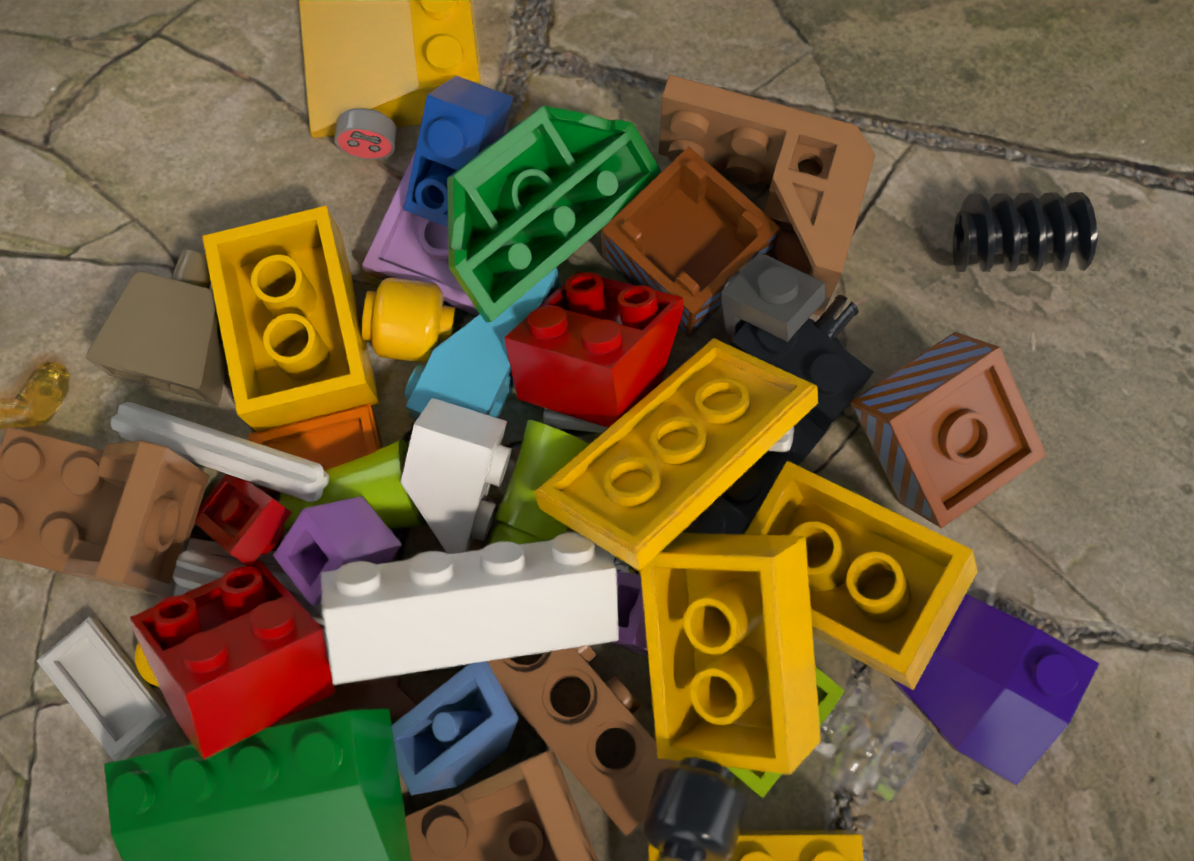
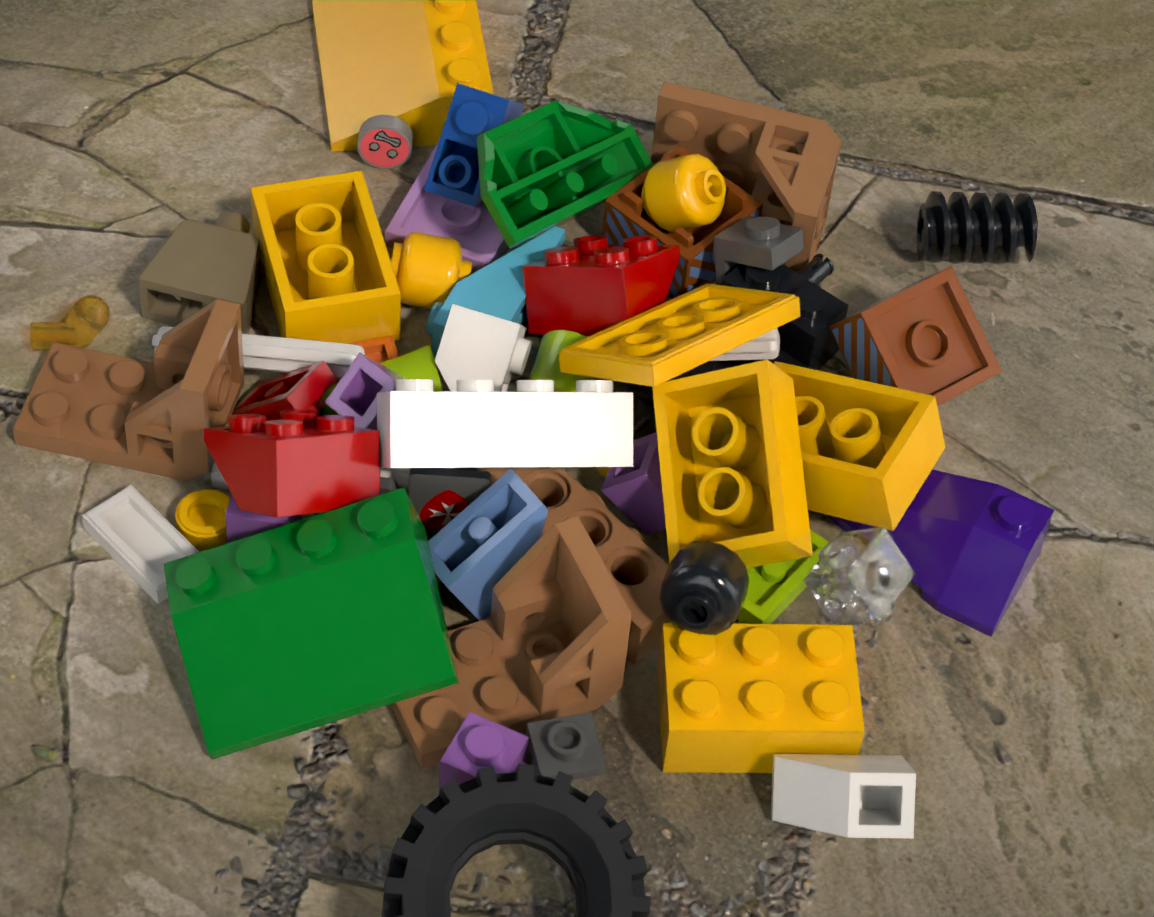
camera: 10 degrees left, 25 degrees down
none -> yellow head [641,154,726,232]

